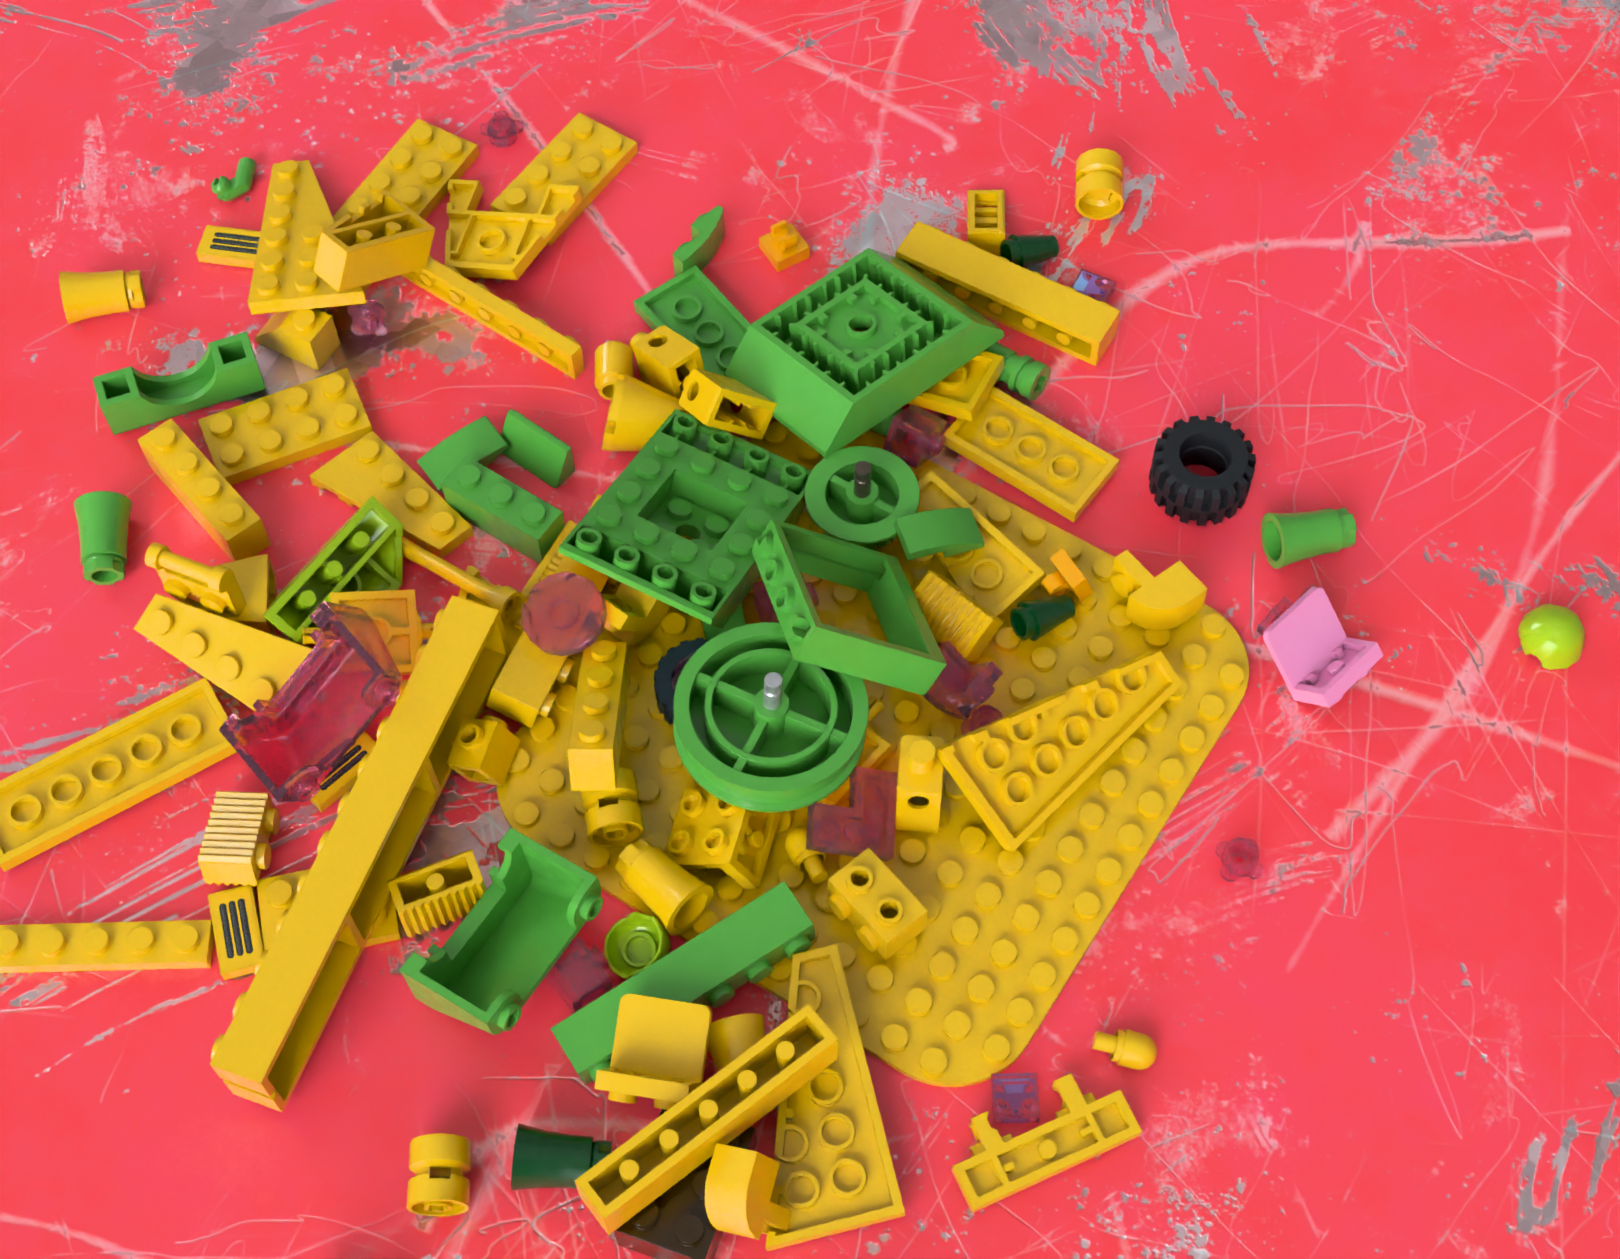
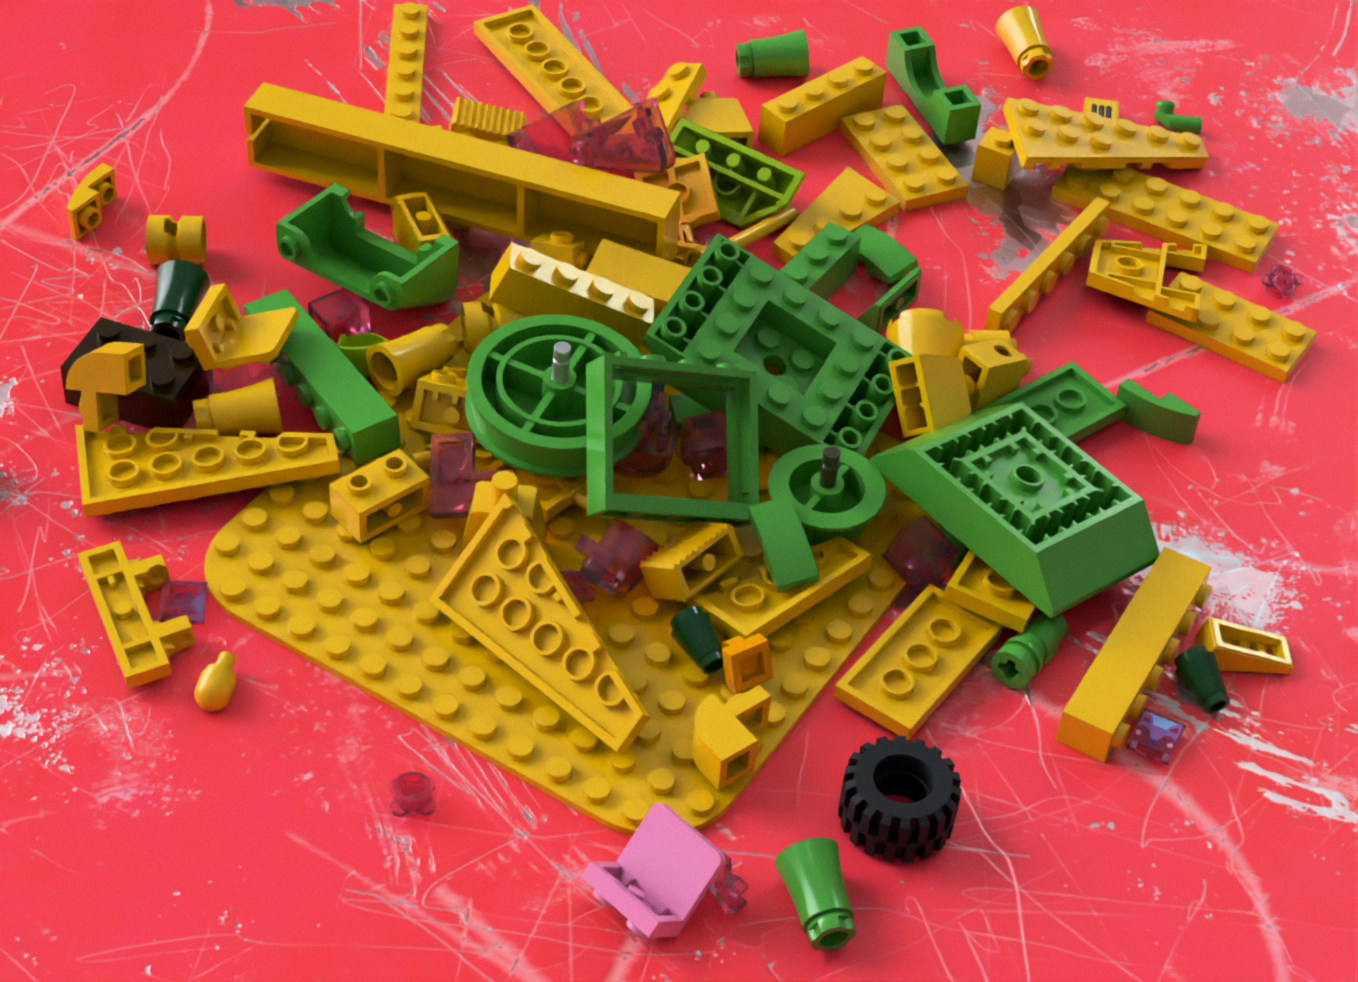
camera: 85 degrees right, 15 degrees down
yellow plate [144,542,247,617] -> none
yellow wedge [313,189,435,292] -> none
clear pink plate [347,299,389,336] -> none
clear pink tile [521,572,607,656] -> none
yellow brick [574,1004,838,1235] -> none
light orange tile [759,220,810,272] -> none
yellow wheel [1075,148,1124,220] -> none

